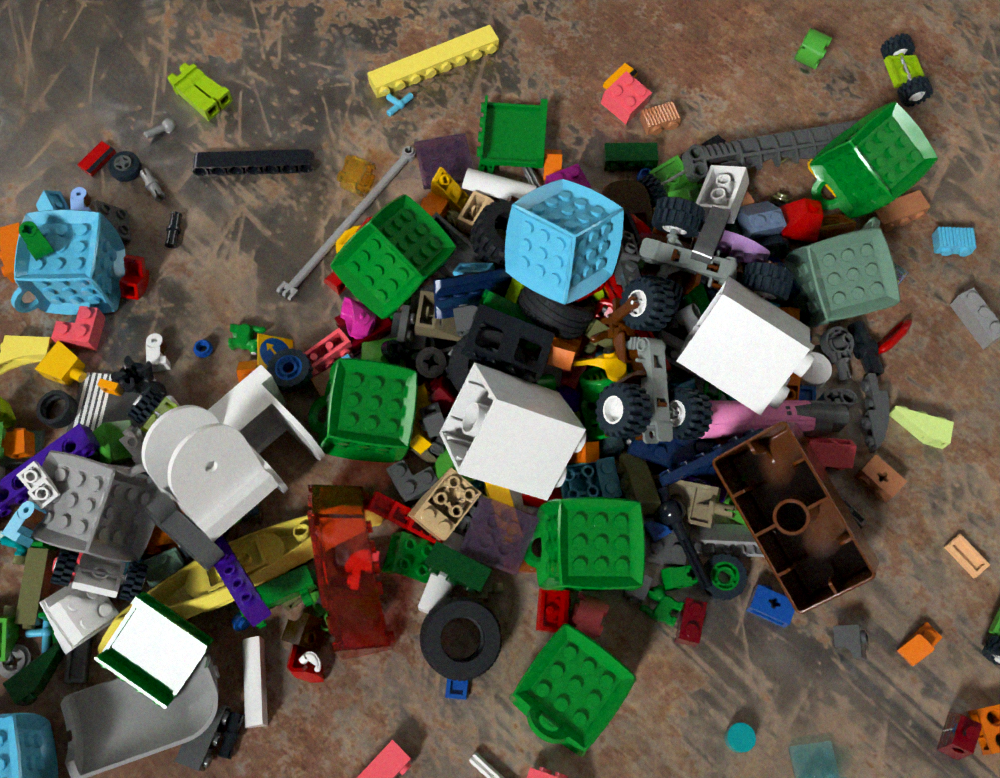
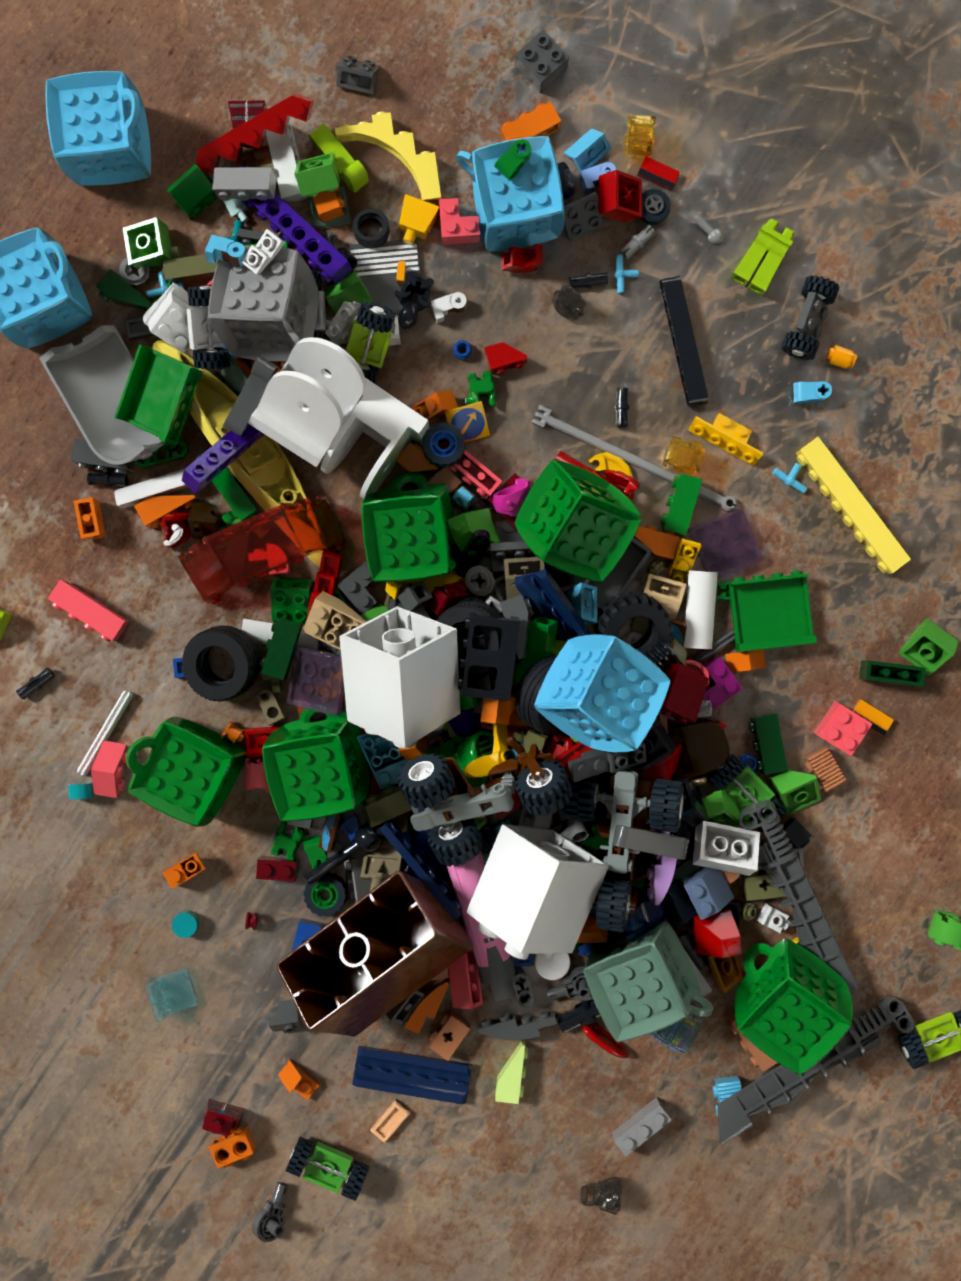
camera: 80 degrees right, 20 degrees up
none -> orange brick [73,497,106,541]
none -> green beam [134,440,189,469]
none -> orange slope [134,495,199,528]
none -> orange slope [162,852,206,889]
none -> orange brick [220,721,245,745]
none -> dark red bush [245,912,258,930]
none -> dark tan leg [257,687,288,726]
none -> slope [319,813,342,853]
none -> dark blue plate [352,1046,472,1104]
none -> orange slope [396,442,440,474]
none -> orange slope [405,978,450,1034]
none -> red slope [484,342,528,375]
none -> clear smoke piece [552,285,586,320]
none -> red brick [599,170,642,223]
none -> medium azure piece [615,254,639,294]
none -> black pin [615,387,629,428]
none -> clear yellow brick [624,114,656,157]
none -> green brick [661,473,703,535]
none -> yellow bracket [688,413,763,466]
none -> dark grey piece [718,995,914,1145]
none -> olive brick [741,870,786,901]
none -> white brick [756,903,790,933]
none -> bright green slope [771,770,821,816]
none -> plate [781,275,840,360]
none -> medium azure piece [793,381,832,404]
none -> light orange brick [826,345,857,369]
none -> dark green brick [859,660,926,687]
none -> bright green slope [898,619,958,676]

